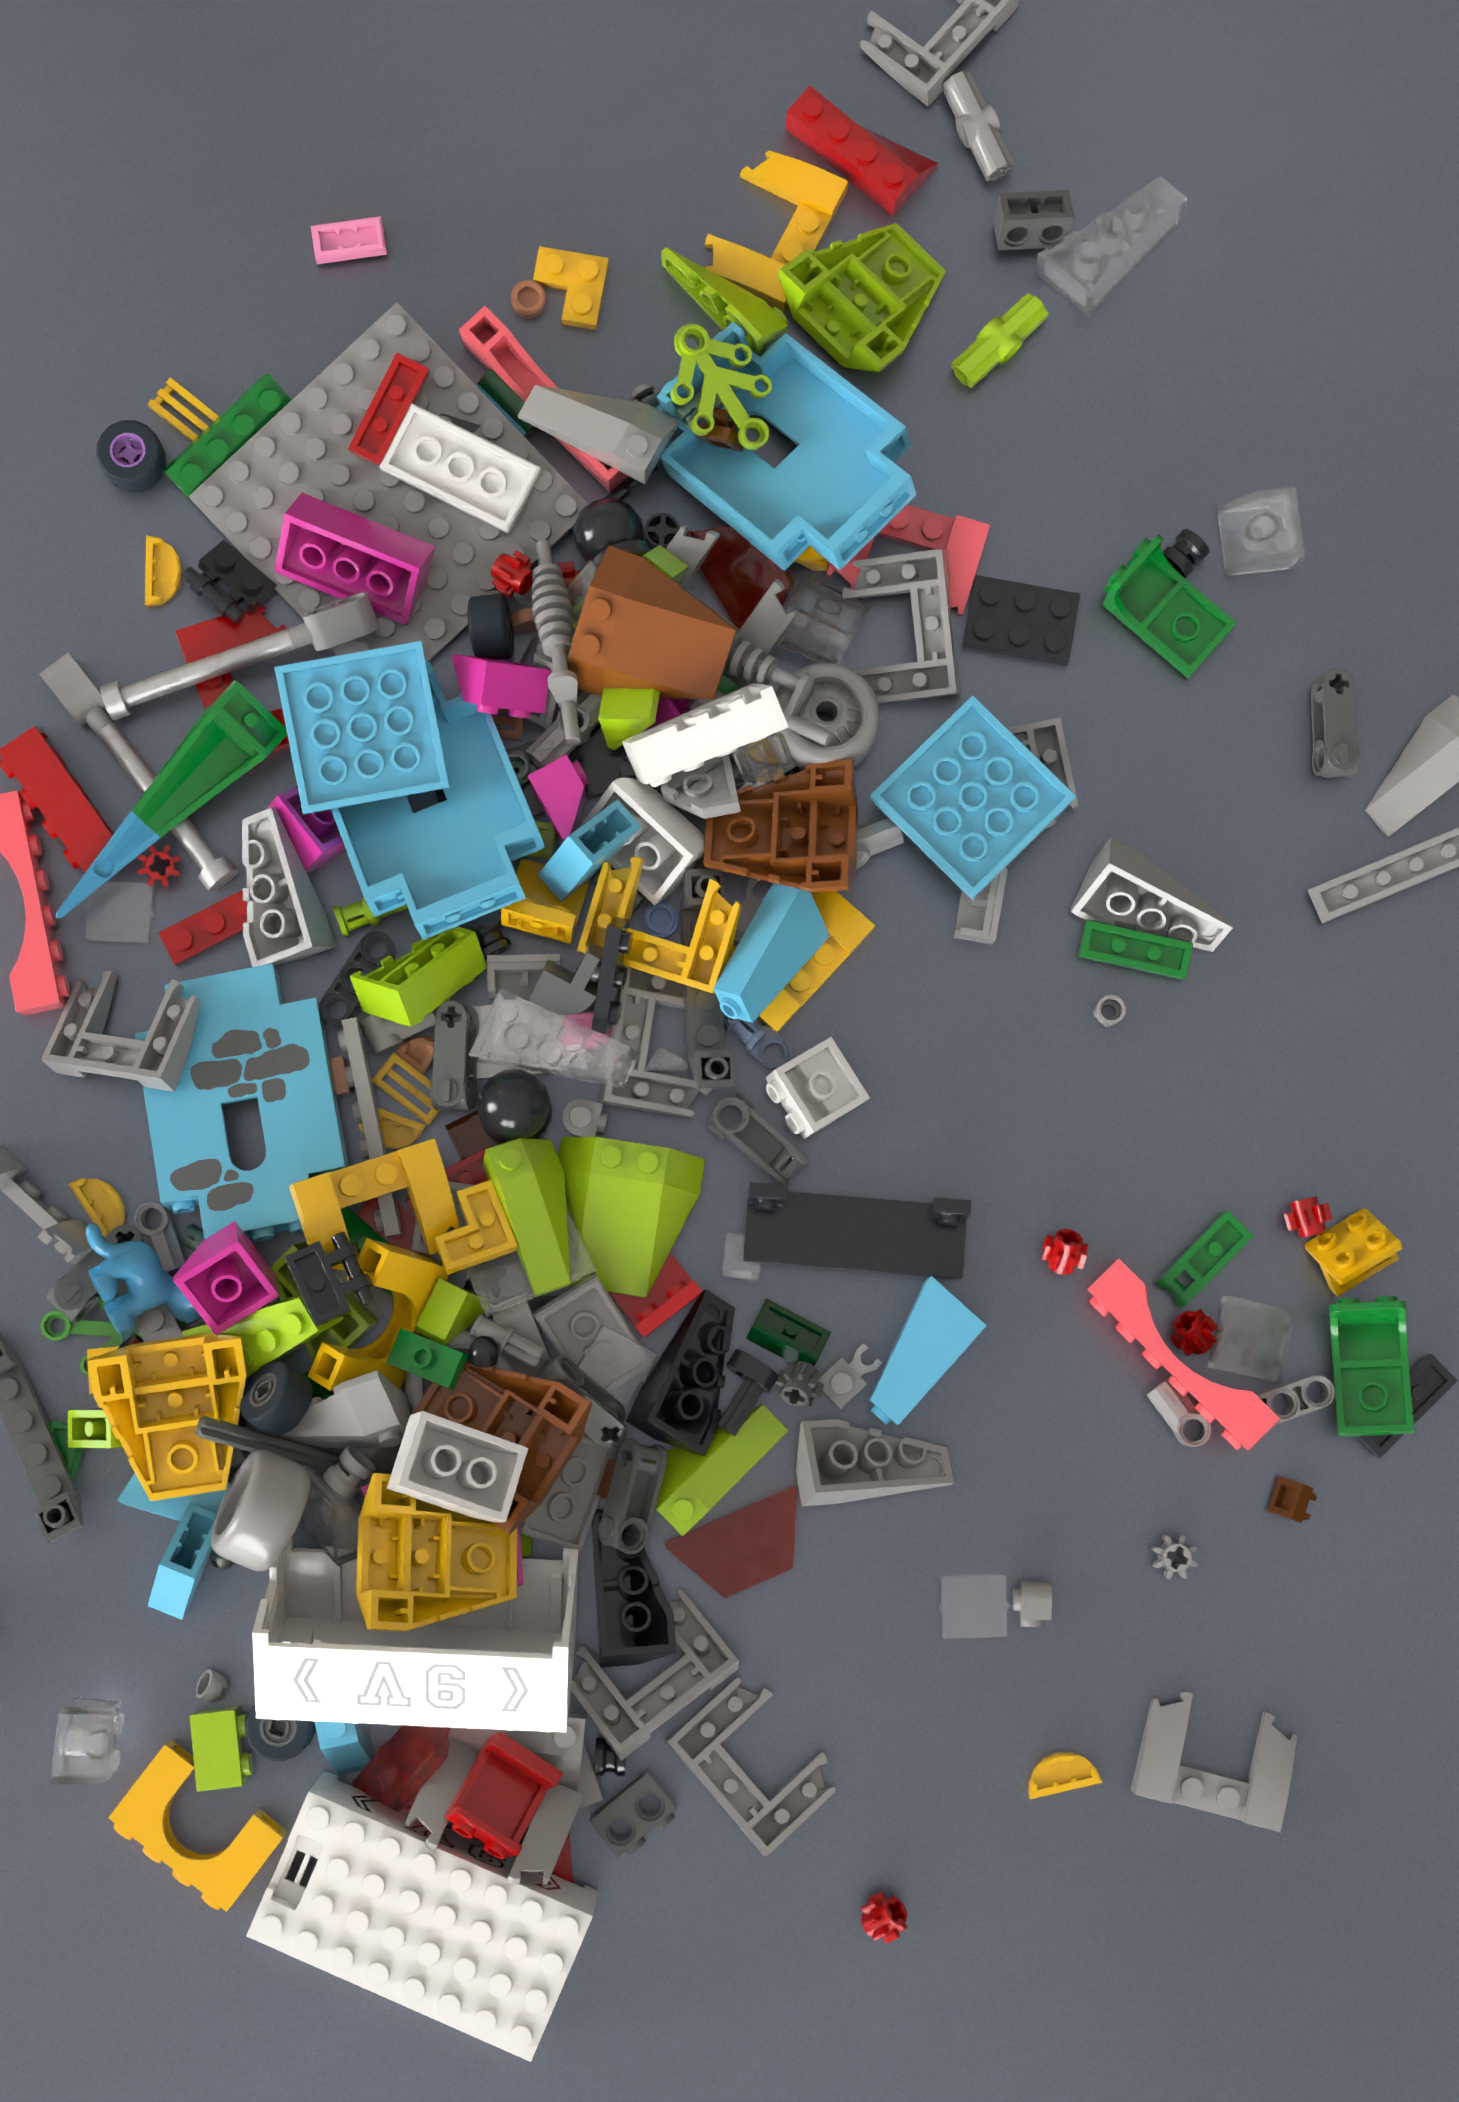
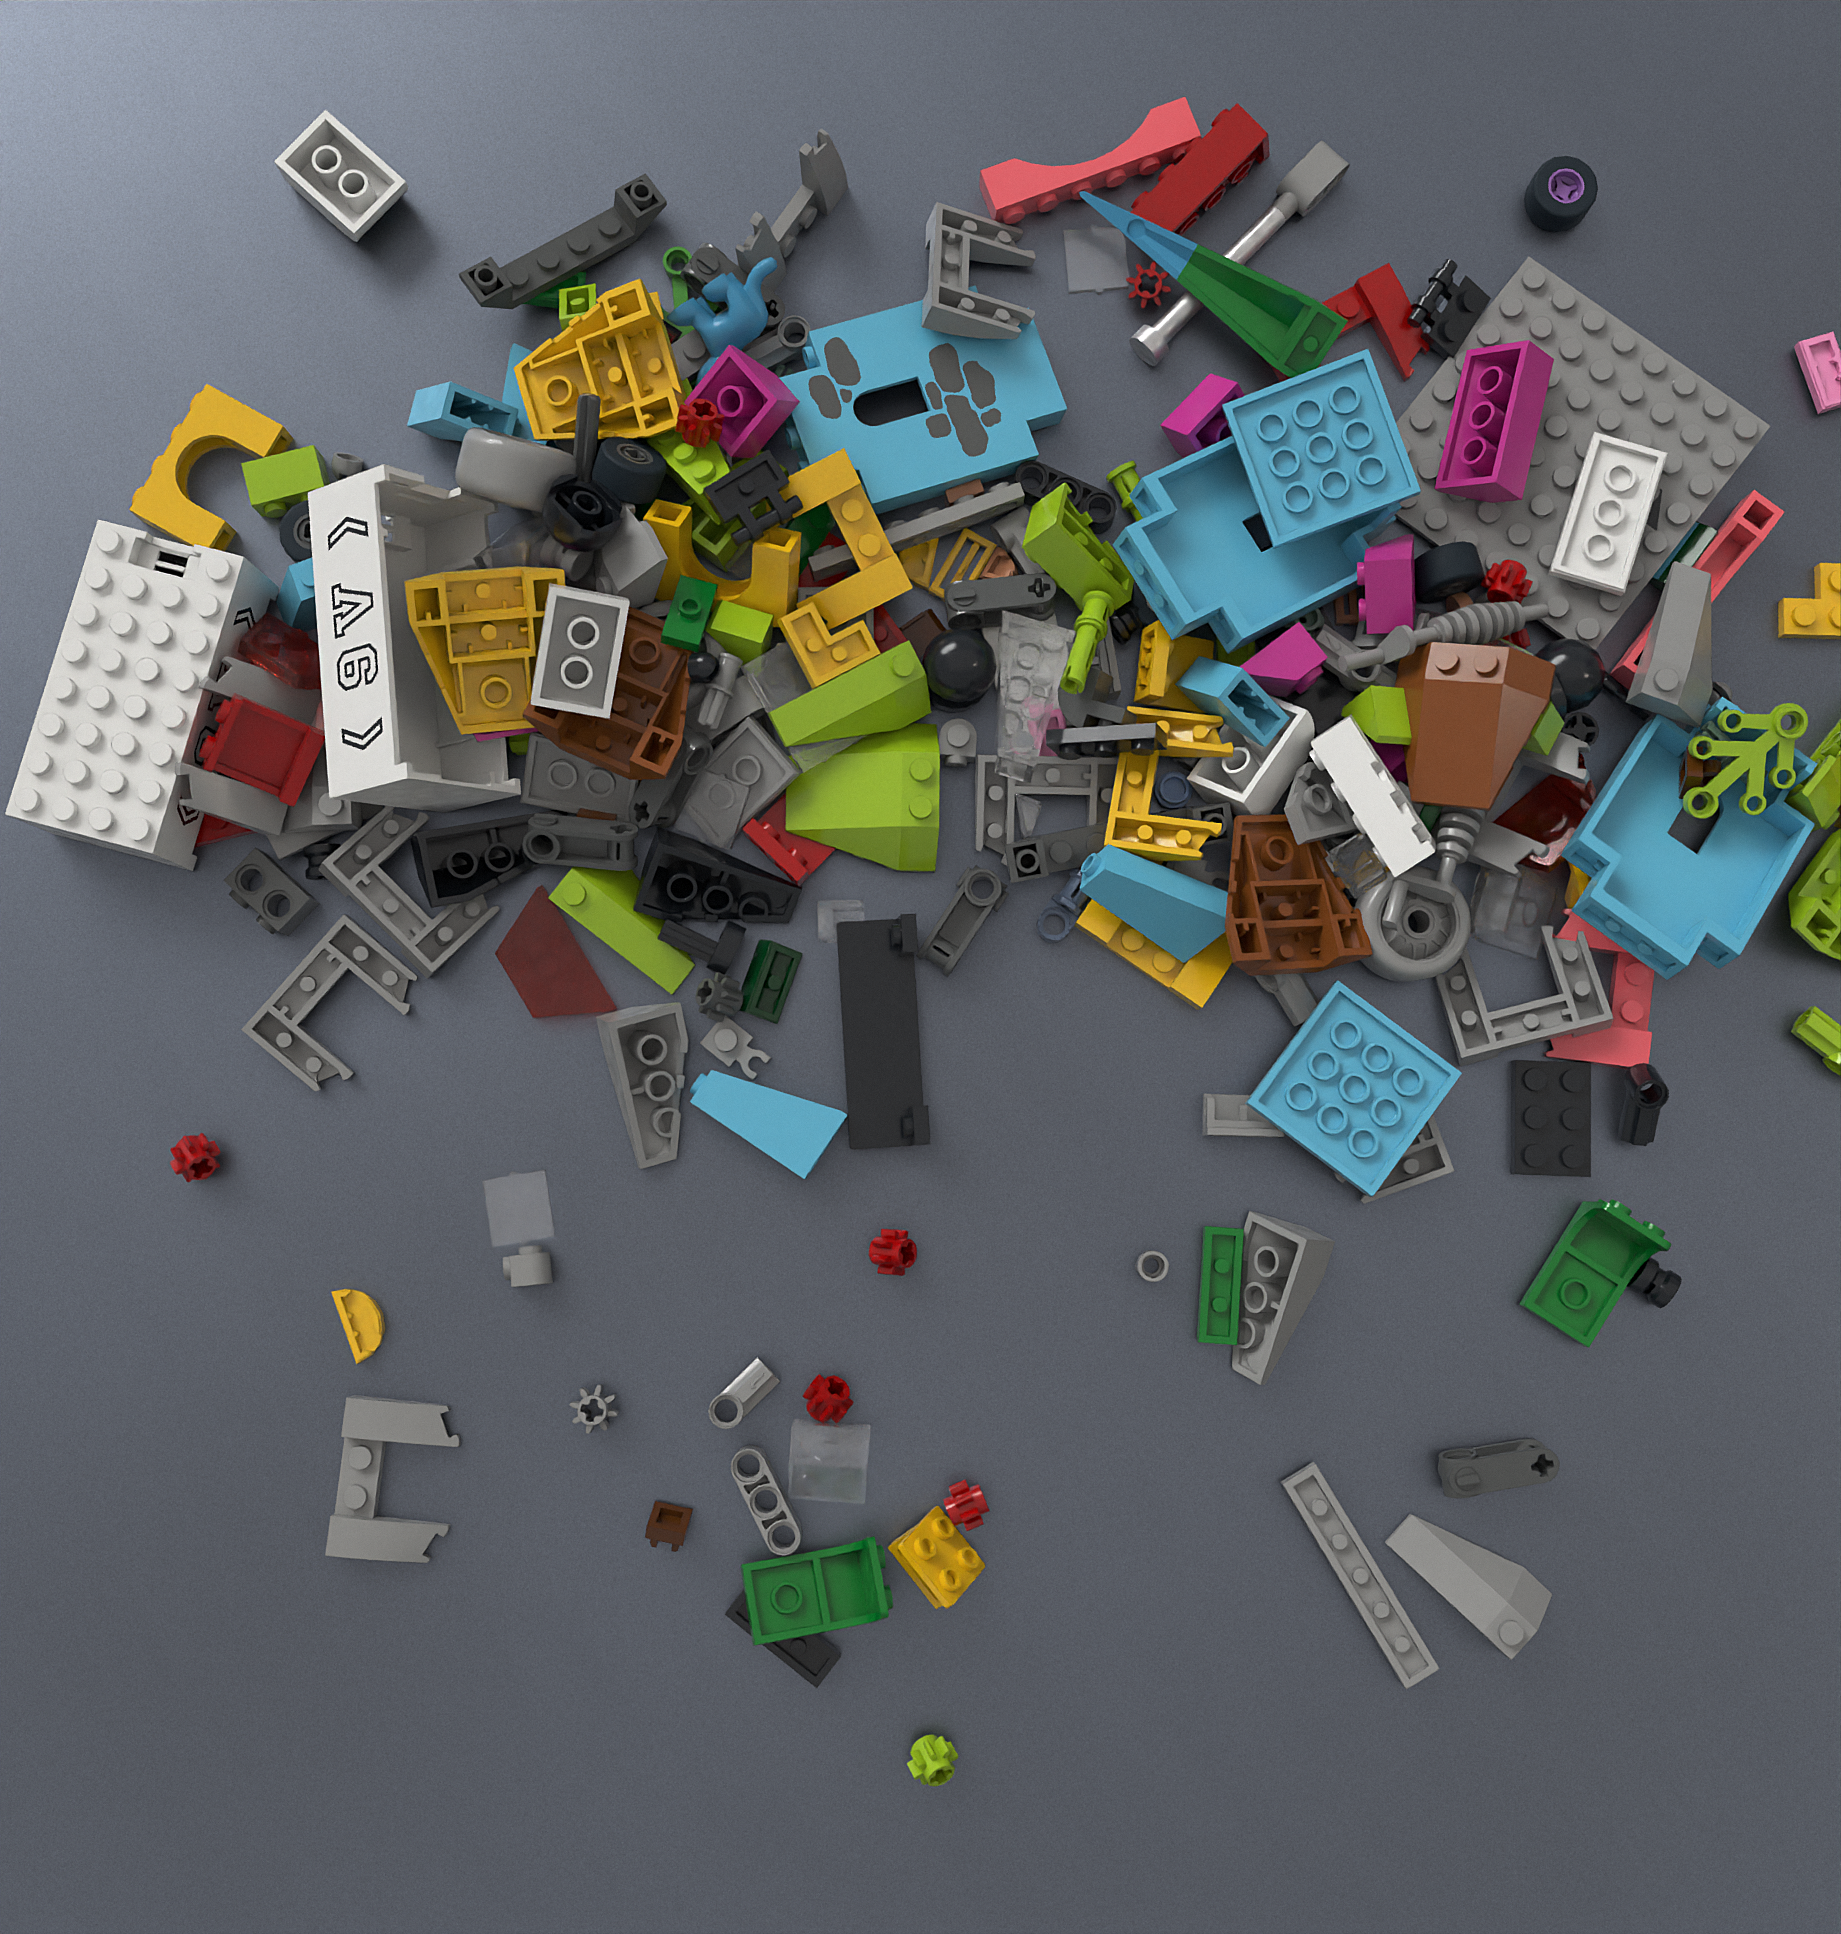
camera: 85 degrees right, 0 degrees up
clear slope [50,1697,125,1785] -> none
yellow tile [68,1178,126,1238] -> none
piece [100,592,380,720] -> none
yellow tile [145,535,183,608] -> none
yellow tile [148,377,219,442] -> none
red plate [158,890,247,966] -> none
green plate [162,373,291,499] -> none
light grey wedge [242,807,335,967] -> none
red plate [348,352,430,466] -> none
nougat tile [511,280,547,319] -> none
white plate [765,1037,870,1139] -> none
coral arch [1087,1258,1280,1451] -> none
green plate [1155,1210,1254,1308] -> none
clear slope [1217,487,1305,576] -> none
none -> black cylinder [542,474,623,553]
none -> red gear [675,399,725,448]
none -> lime pin [1060,590,1116,694]
none -> black piece [1618,1063,1669,1146]

